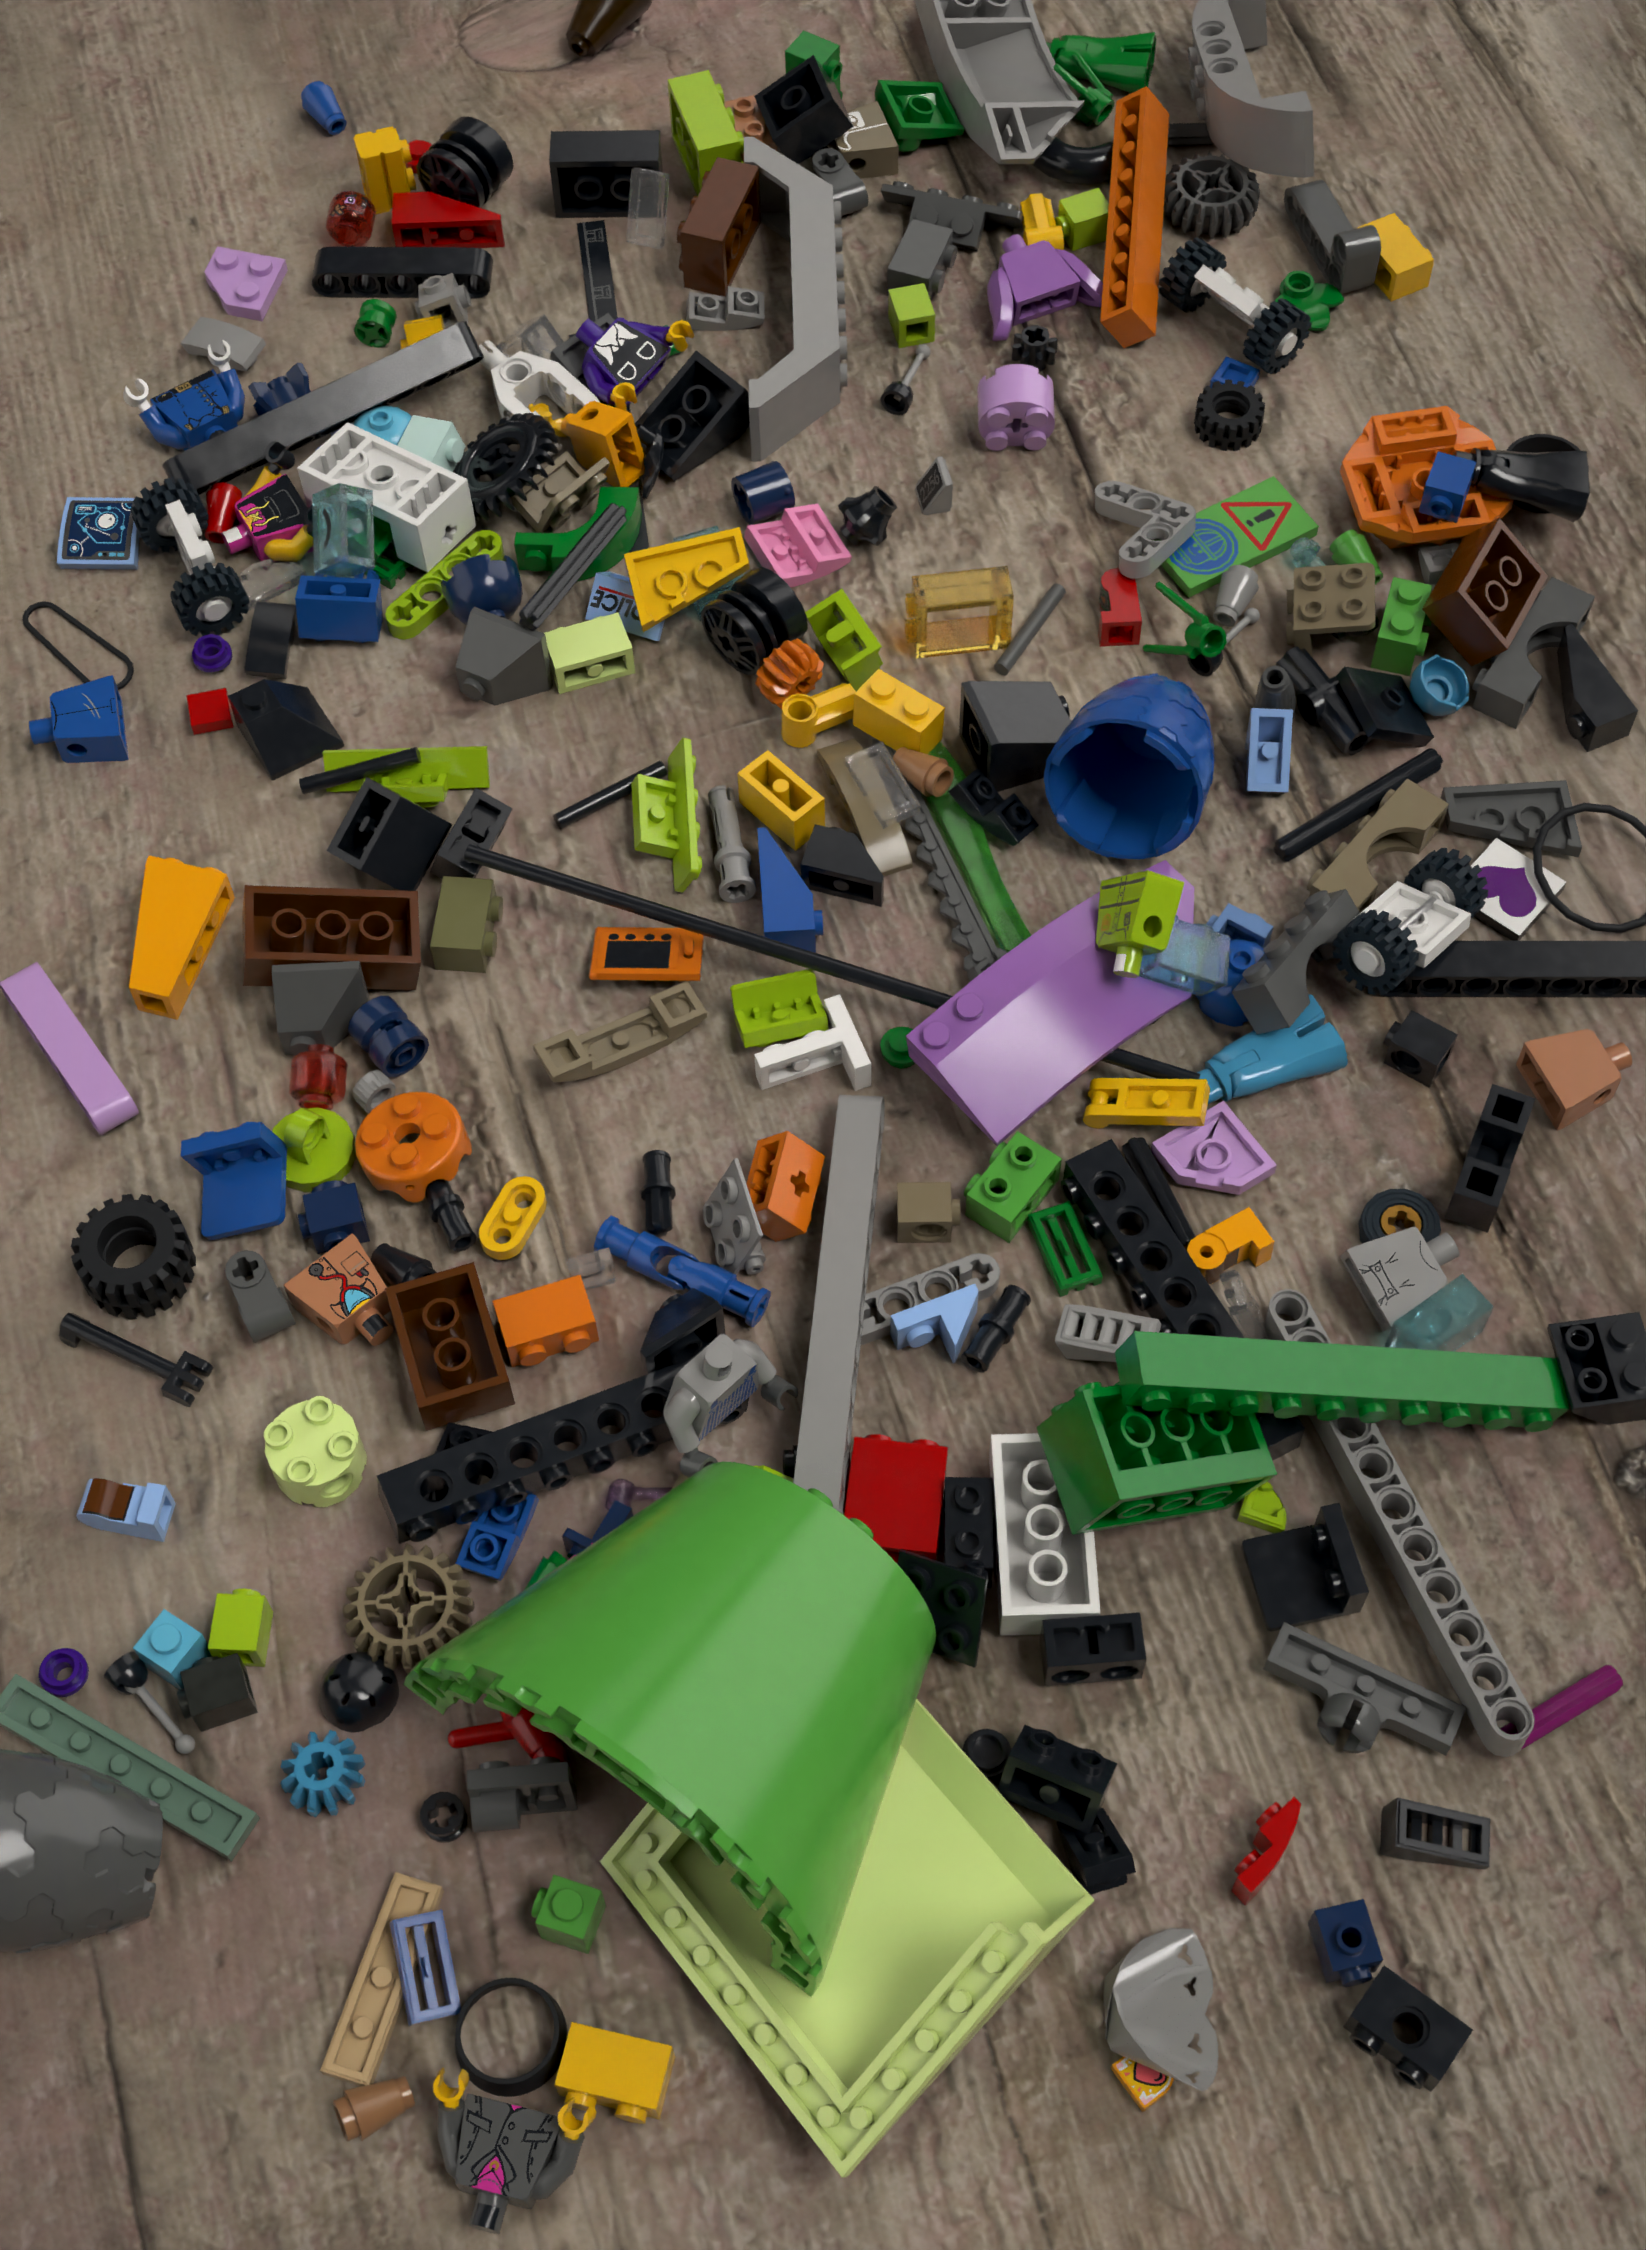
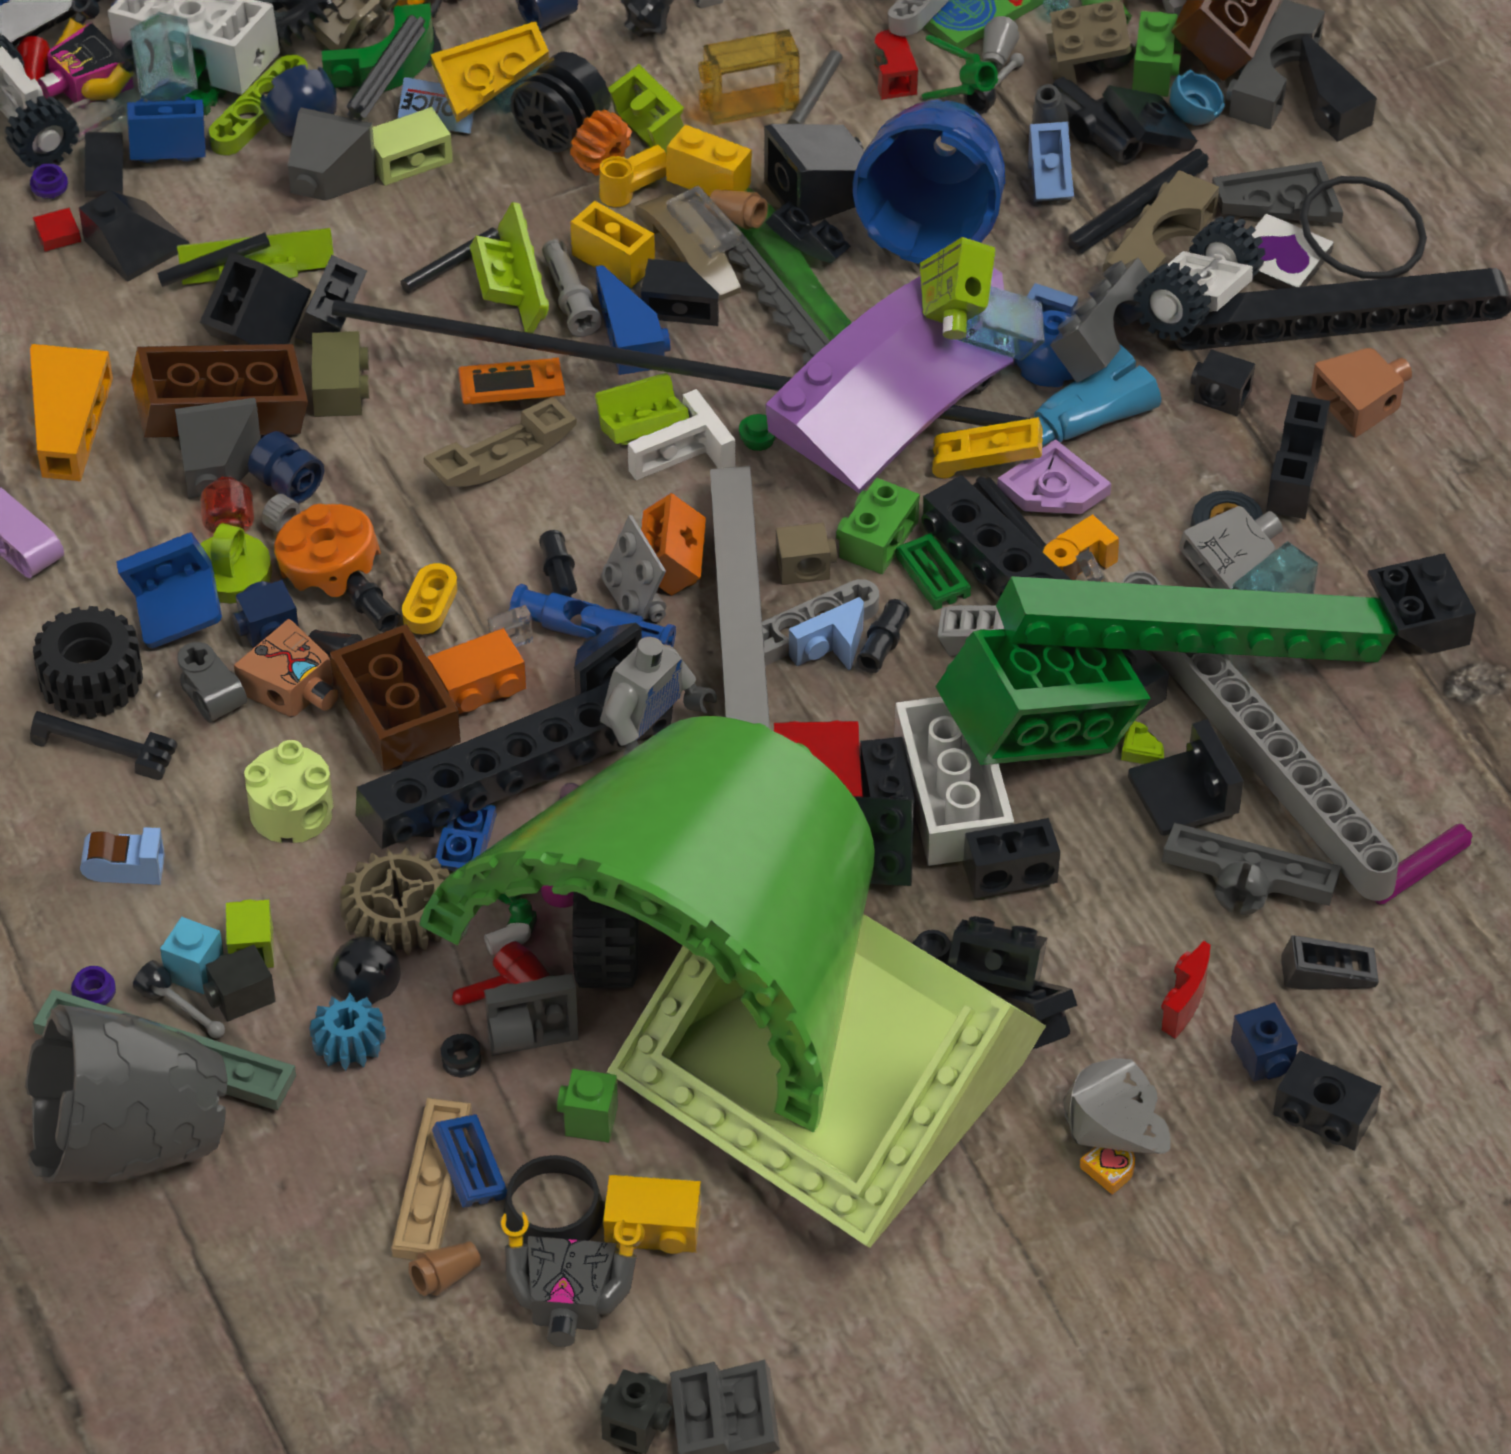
camera: 10 degrees left, 10 degrees down
bright pink slope [744,504,852,588] -> none

